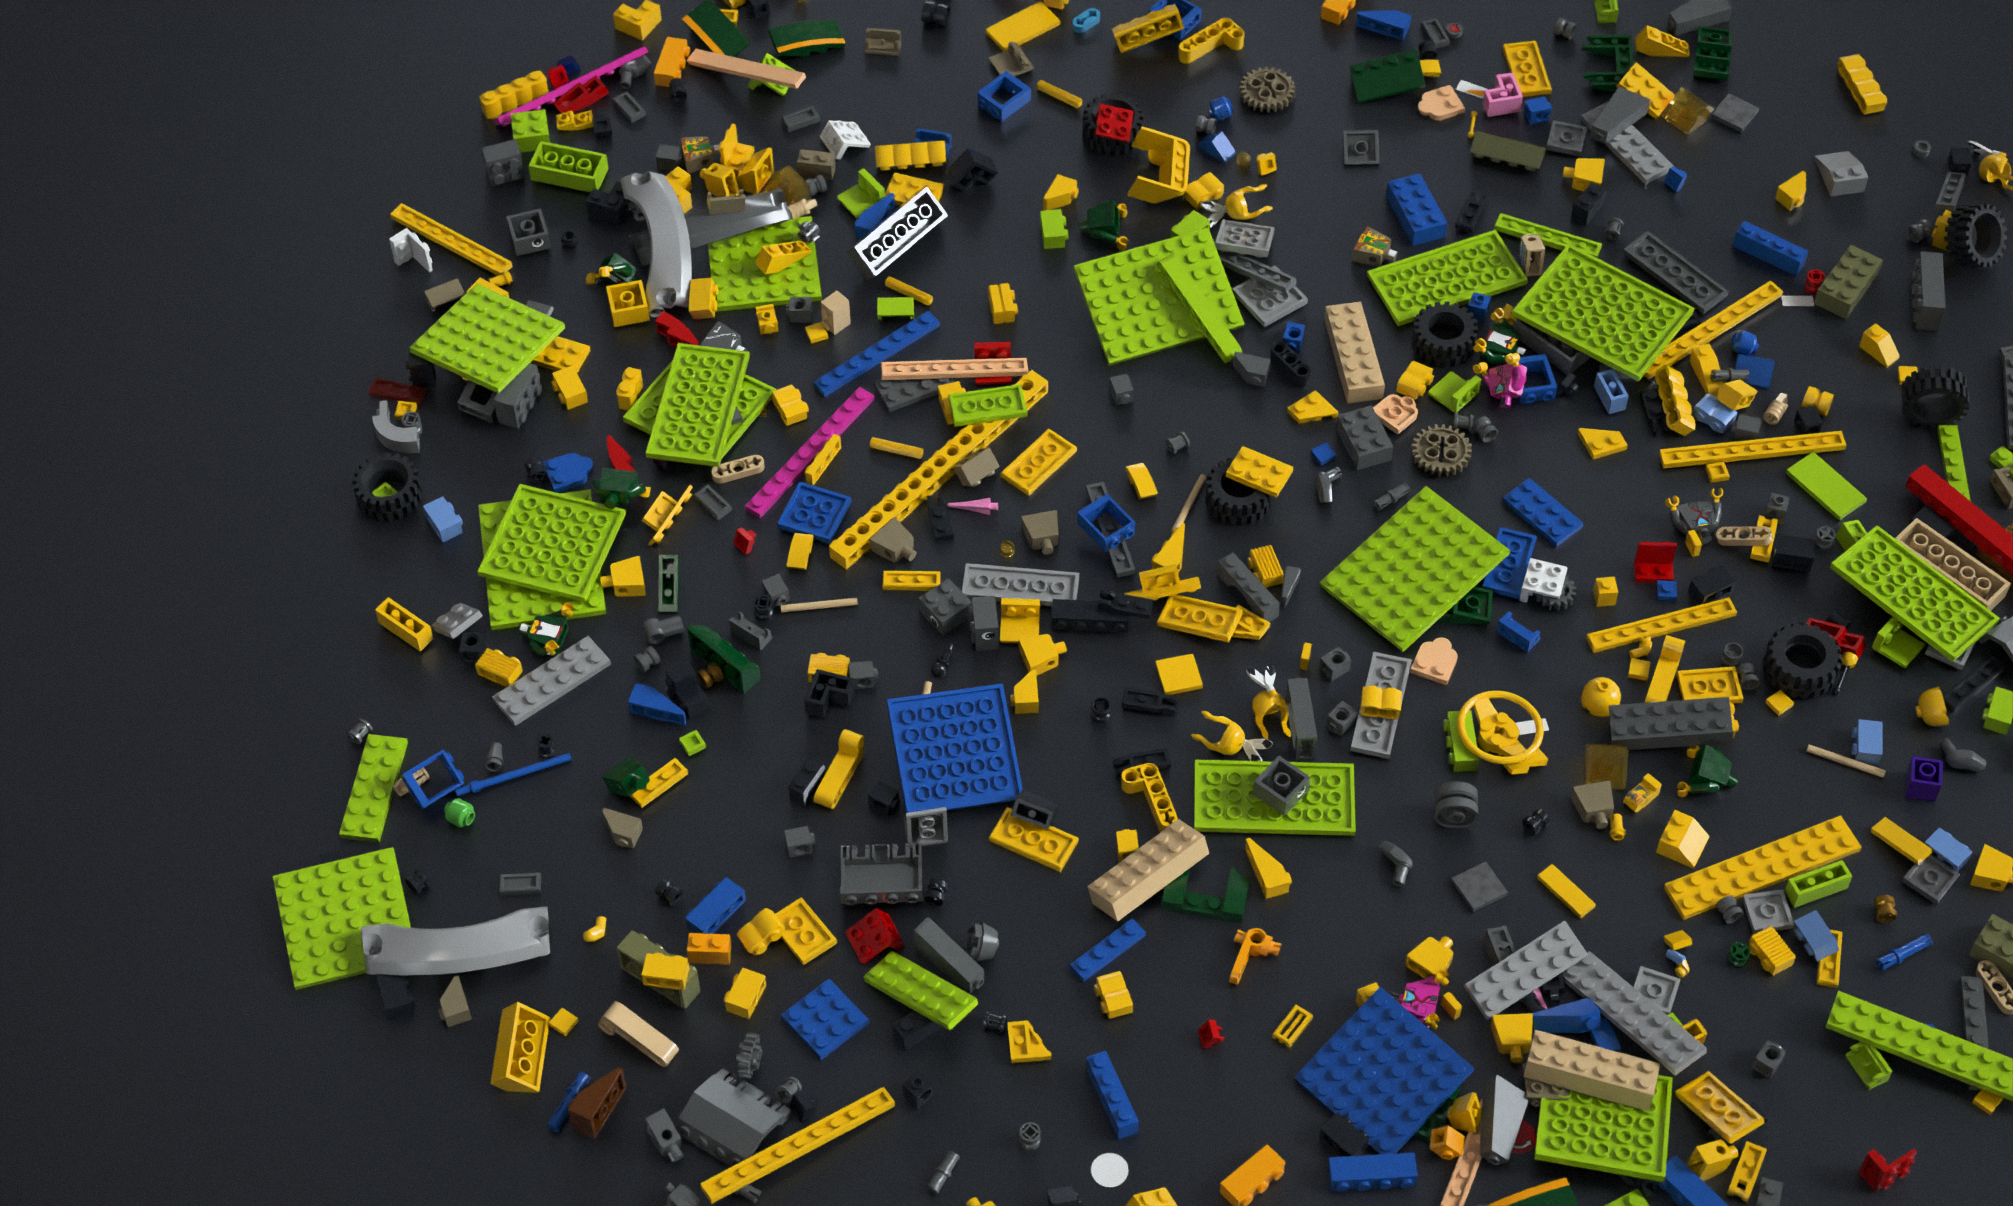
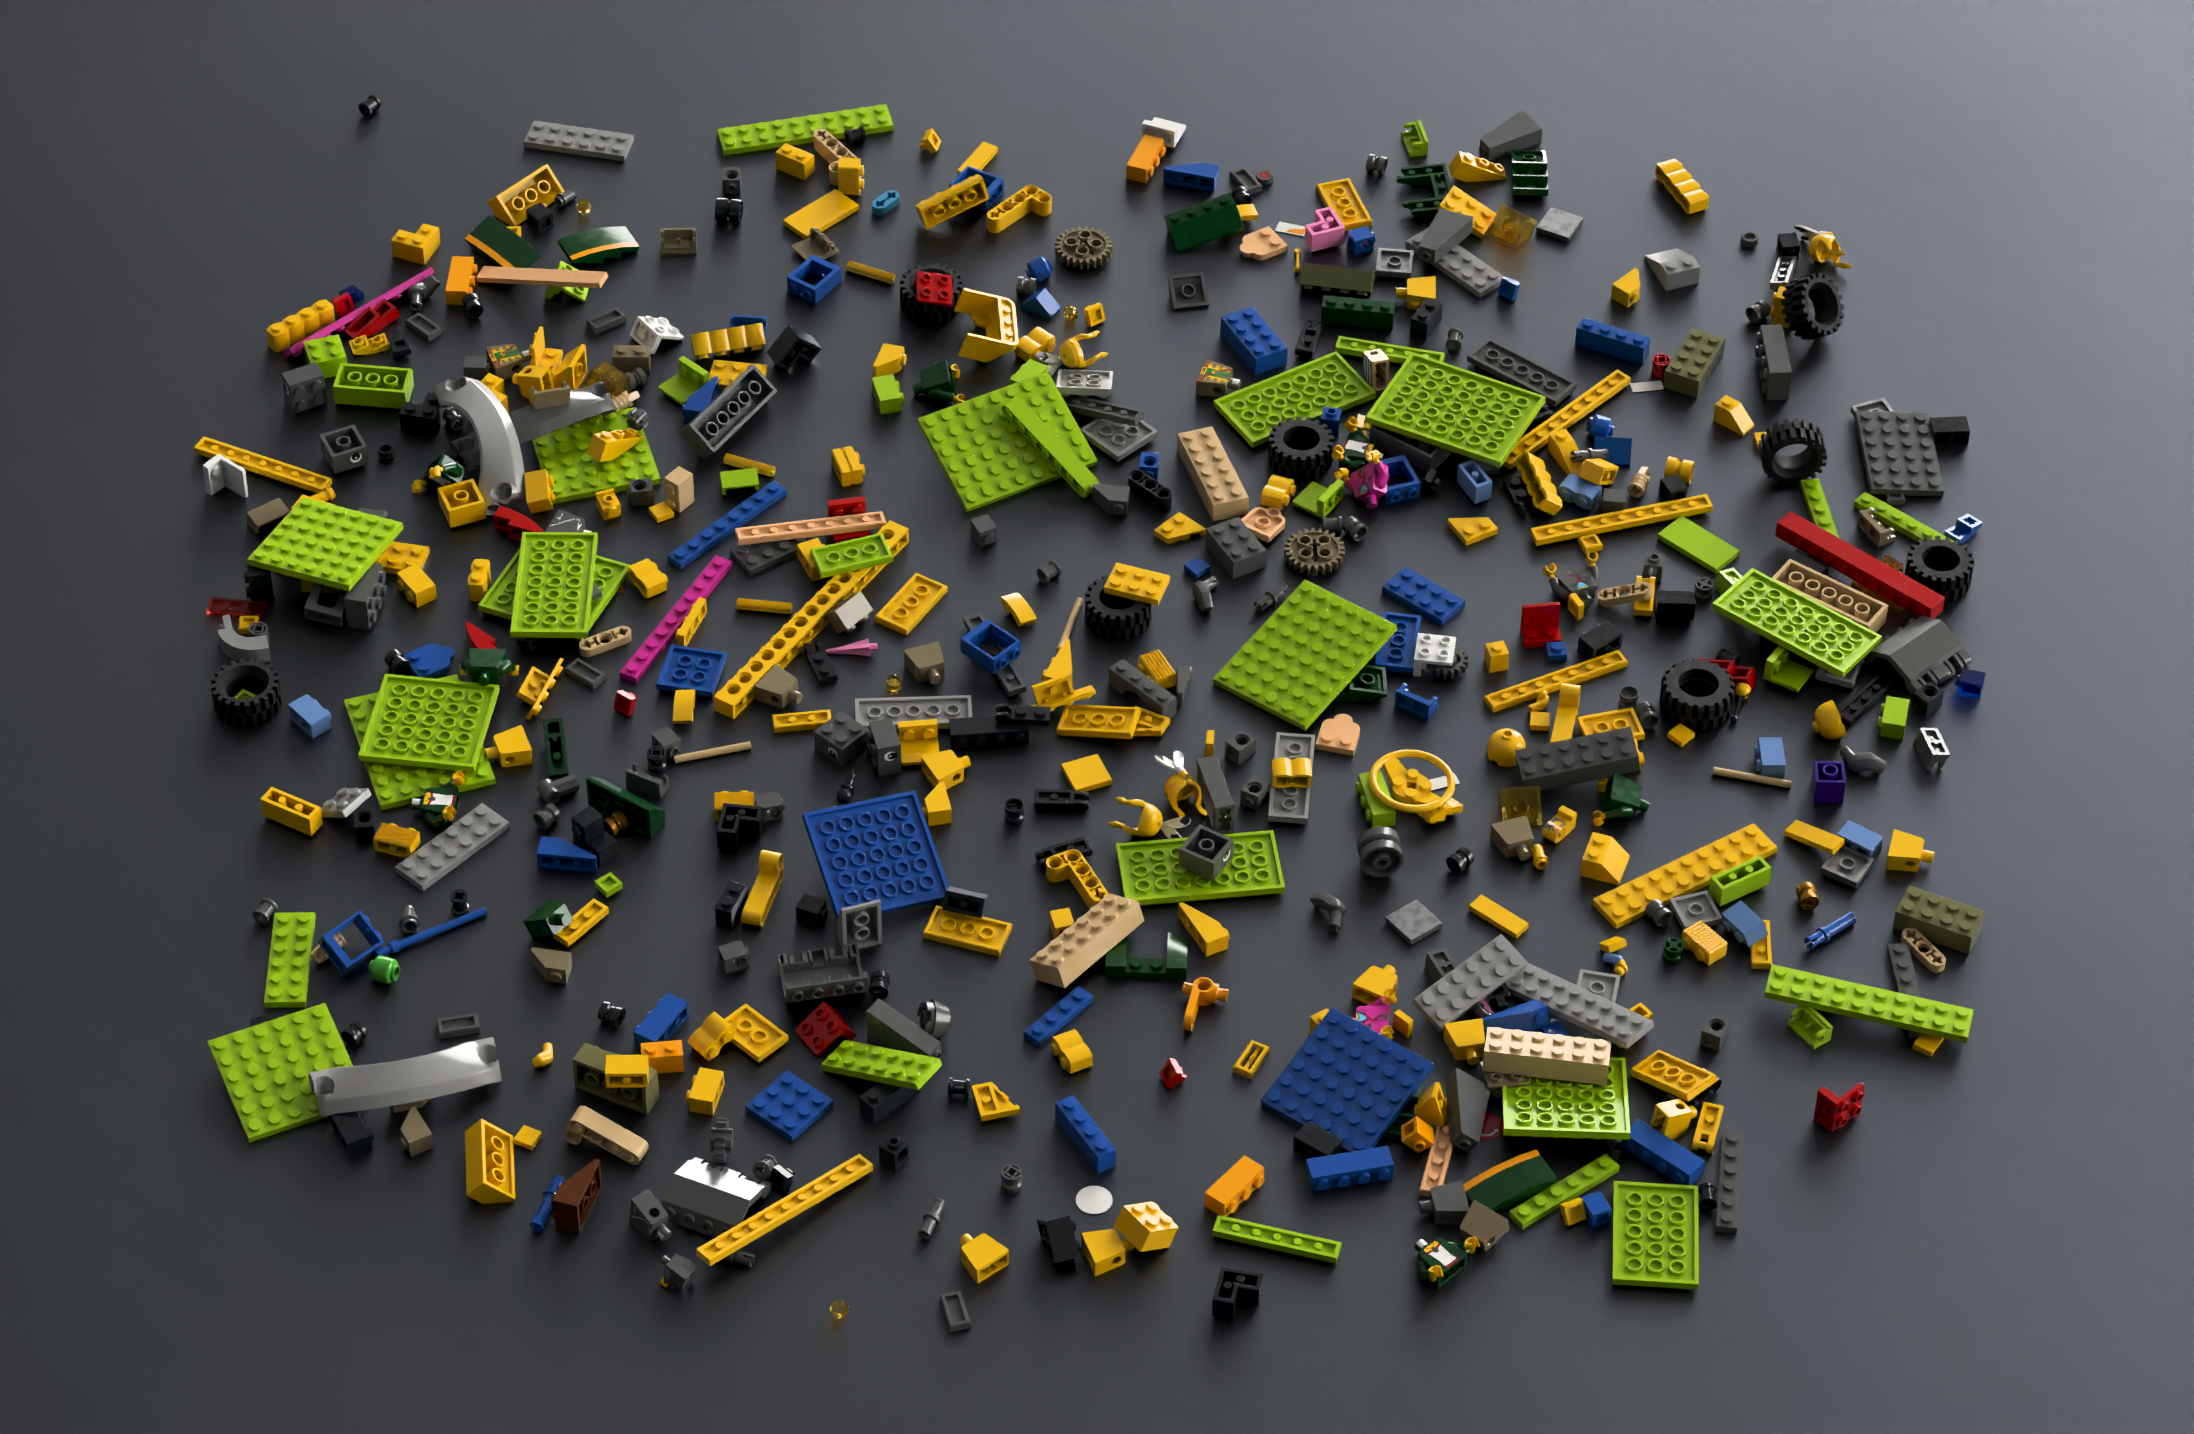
camera: 10 degrees left, 10 degrees down
none -> dark green slope [1321,295,1396,330]

